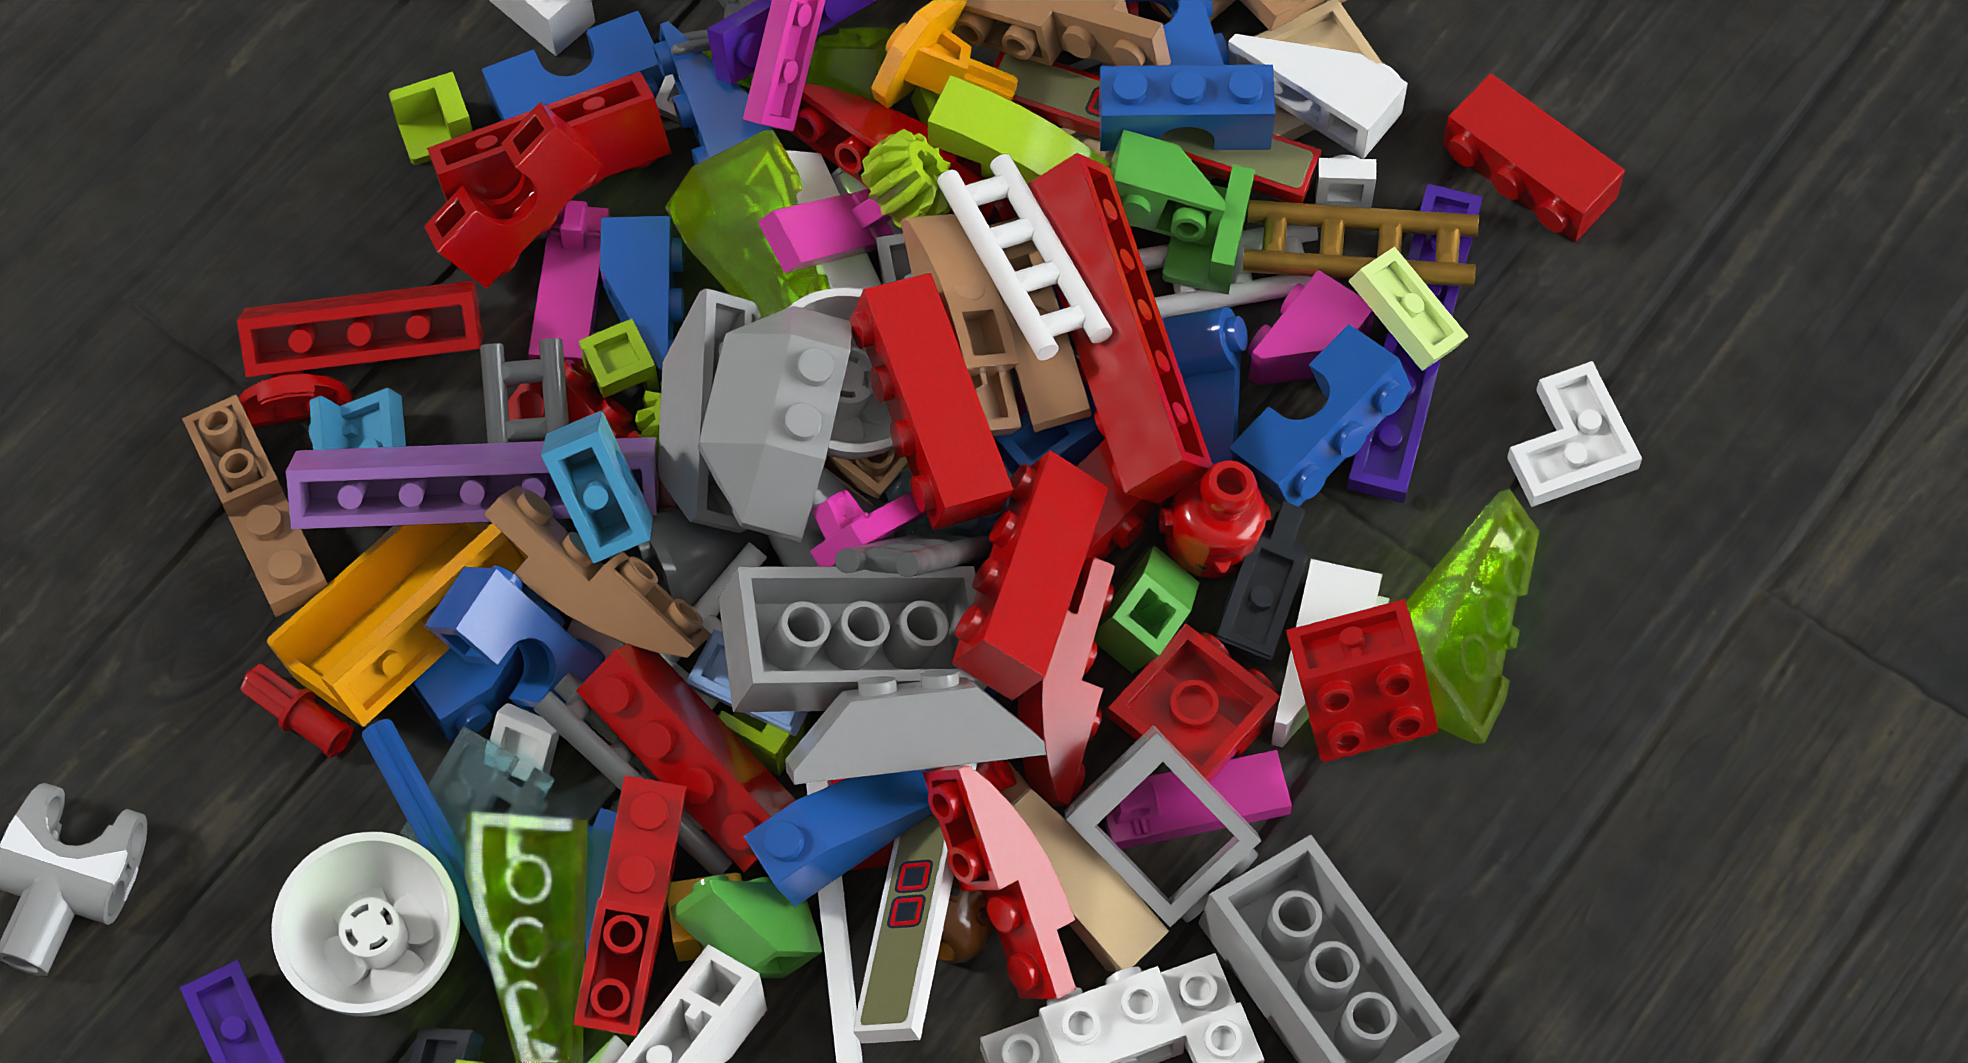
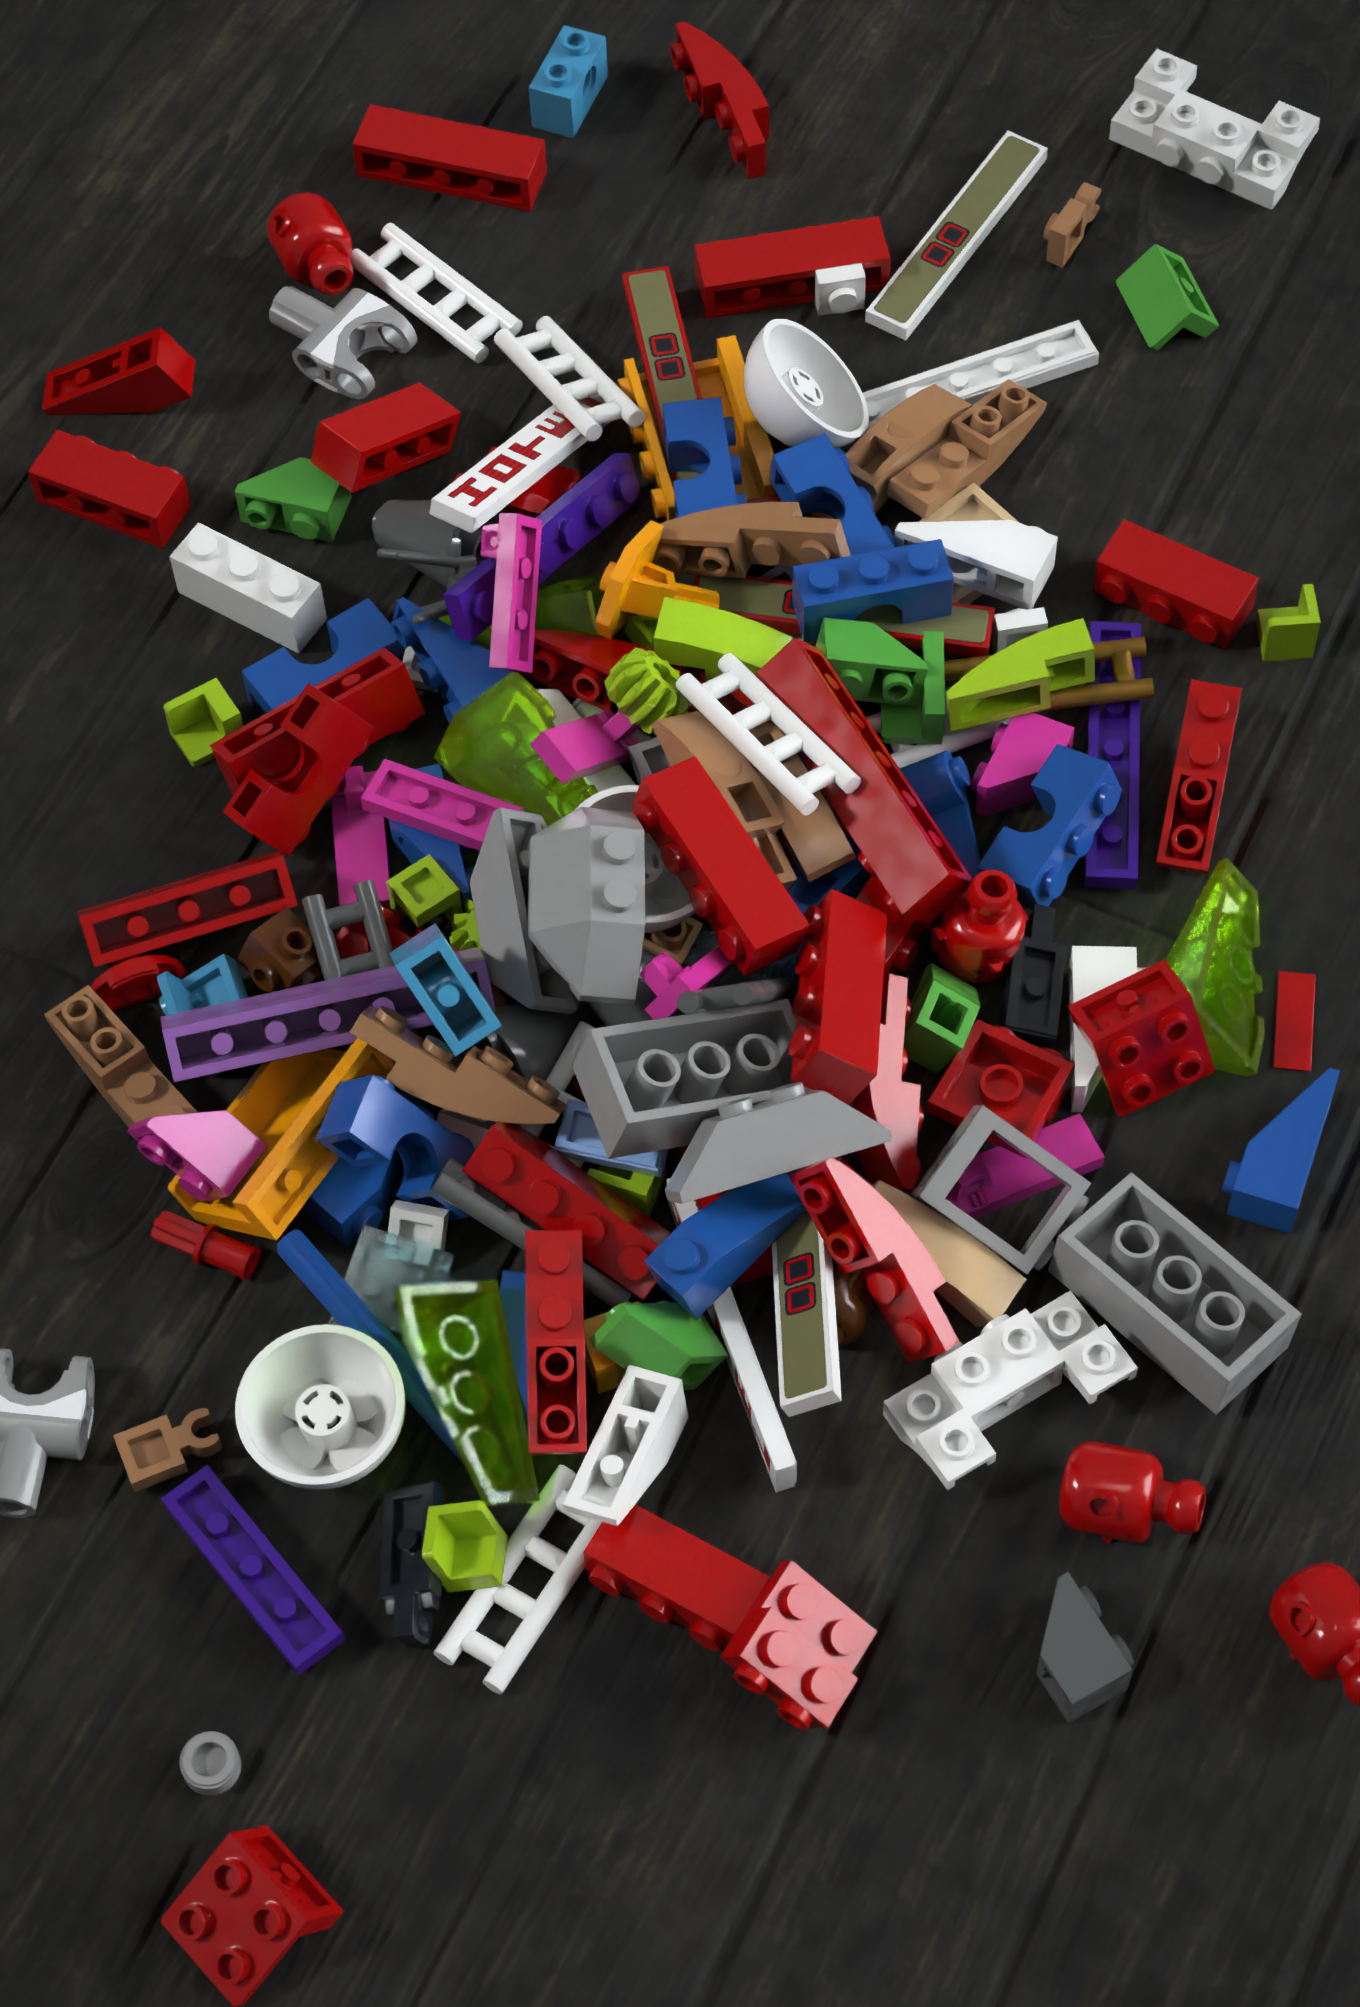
camera: 10 degrees left, 5 degrees down
yellowish green plate [1349,247,1468,371] -> none
white plate [1507,361,1642,507] -> none
none -> medium nougat plate [113,1408,222,1492]
none -> slope [127,1110,267,1201]
none -> reddish brown brick [237,907,323,993]
none -> dark pink hinge [361,759,524,851]
none -> lime slope [946,618,1095,732]
none -> red slope [1156,679,1242,875]
none -> blue slope [1222,1068,1340,1234]
none -> lime panel [1256,584,1321,662]
none -> red sticker [1273,971,1316,1071]

